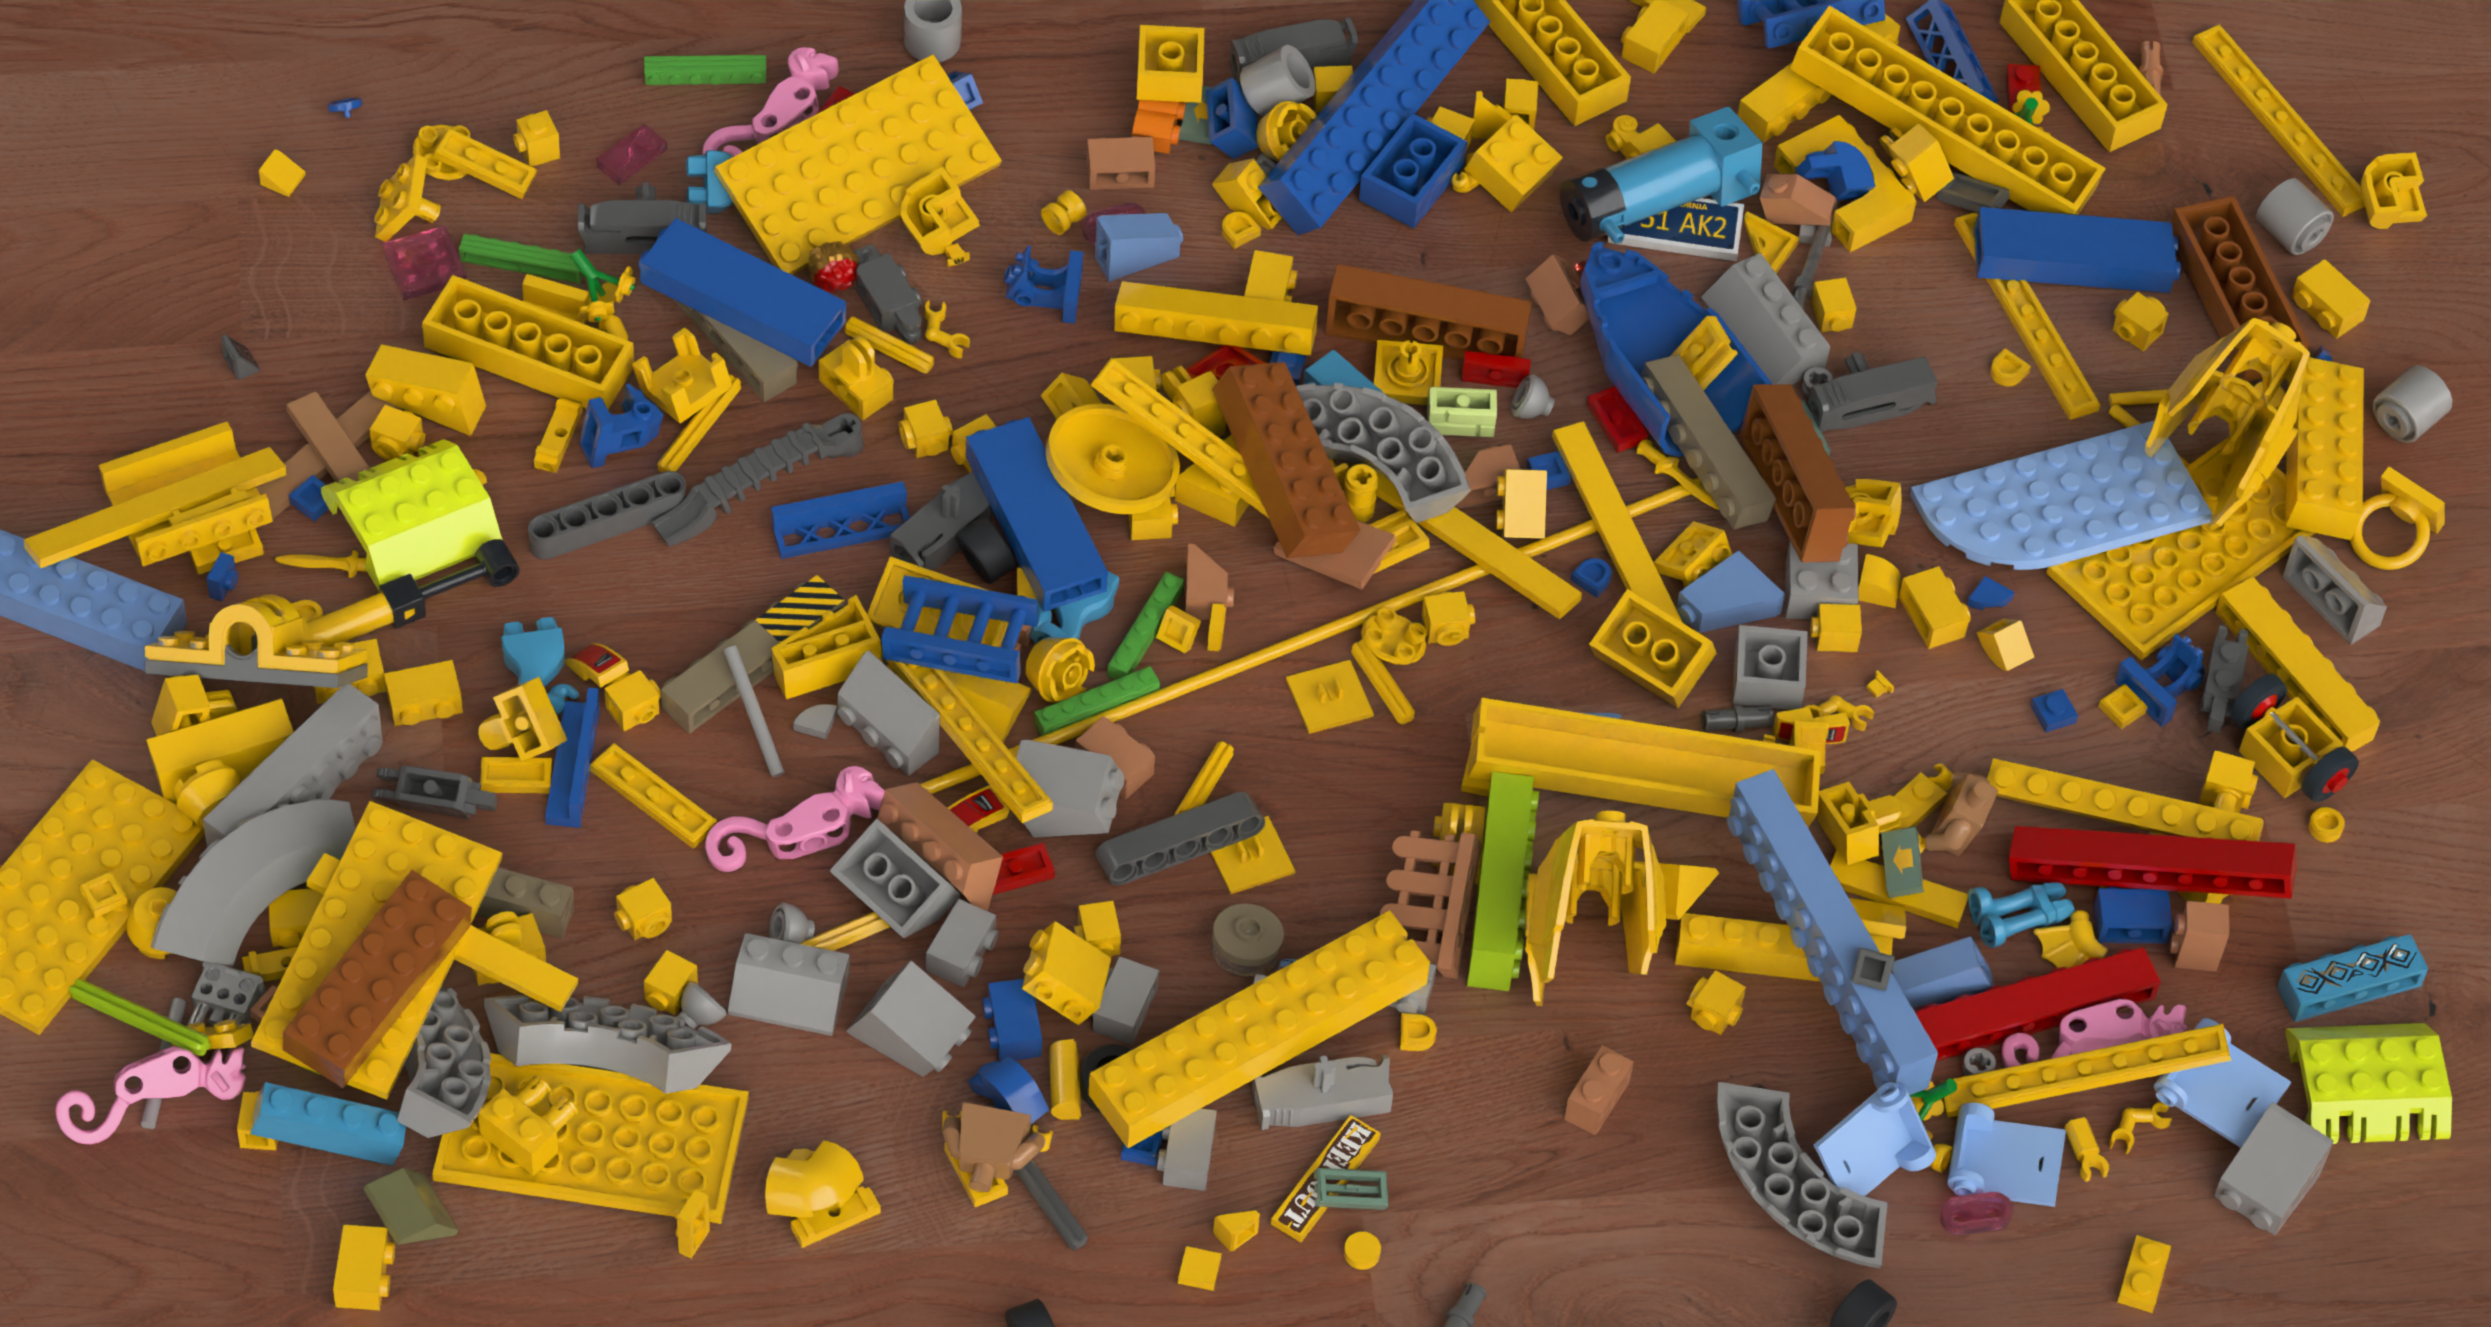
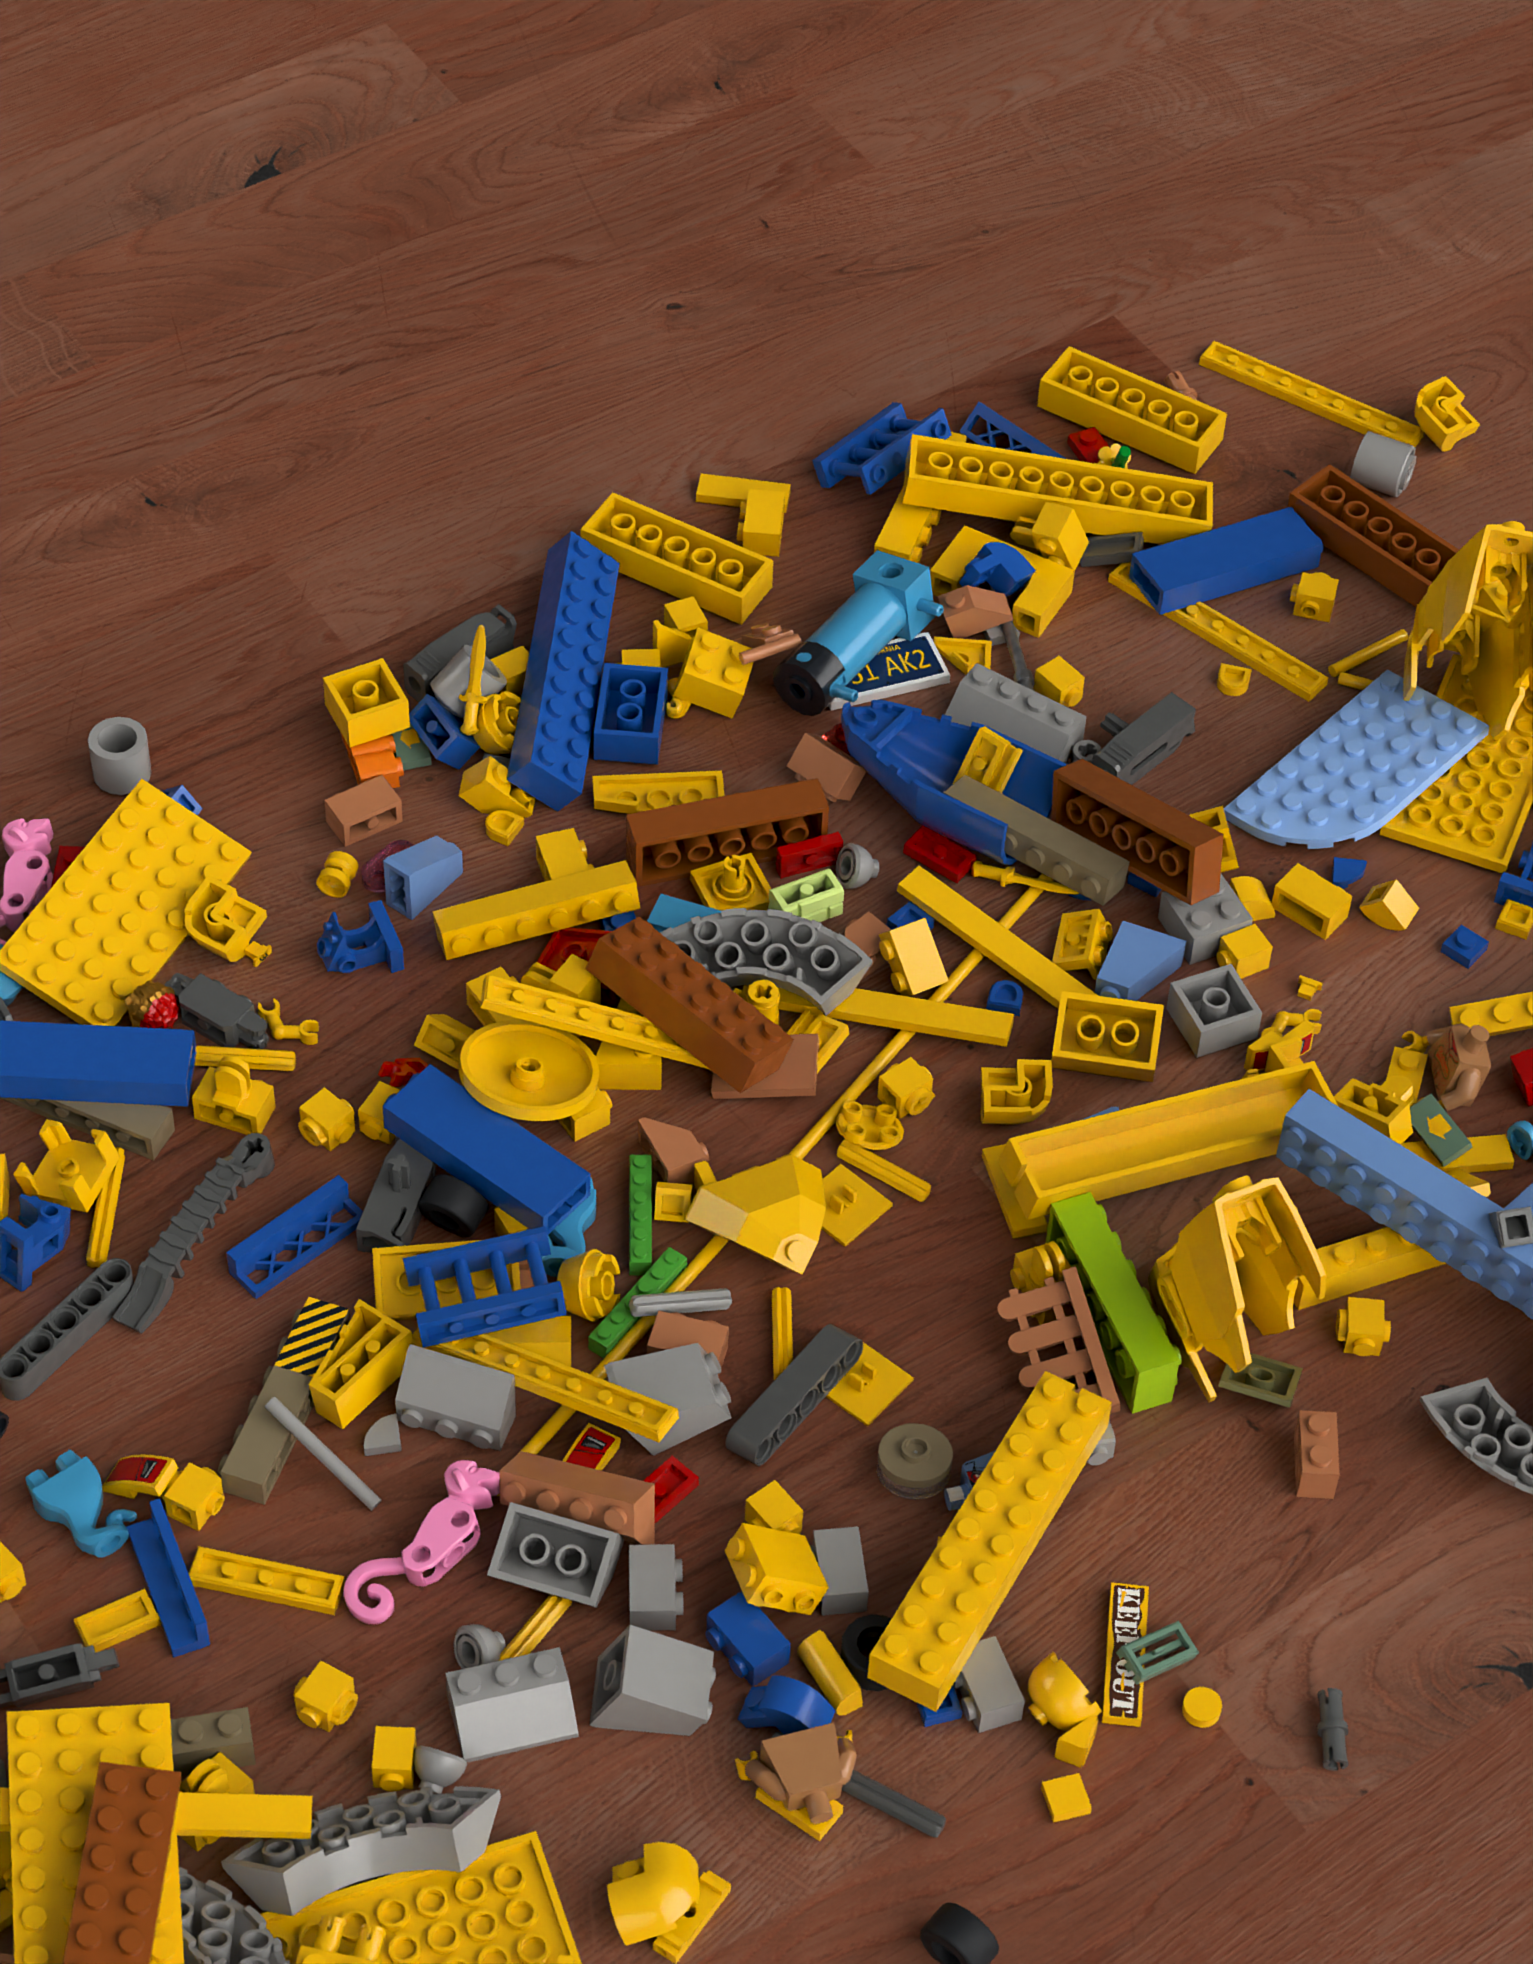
camera: 25 degrees left, 5 degrees down
yellow brick [478,676,567,762] -> none
light grey piece [1251,1054,1393,1130] -> none
yellow tile [1400,1013,1437,1051] -> none
yellow brick [1606,115,1676,160] -> none
dark grey pin [1701,705,1773,732] -> none
yellow piece [2291,259,2371,339] -> none
none -> red plate [378,1057,428,1087]
none -> yellow sword [459,625,487,736]
none -> yellow wing [592,770,725,814]
none -> light grey axle [629,1288,732,1317]
none -> yellow brick [684,1154,826,1275]
none -> nougat plate [732,623,802,665]
none -> yellow brick [980,1059,1053,1125]
none -> yellow cylinder [1027,1652,1102,1731]
none -> olive slope [1218,1353,1303,1408]

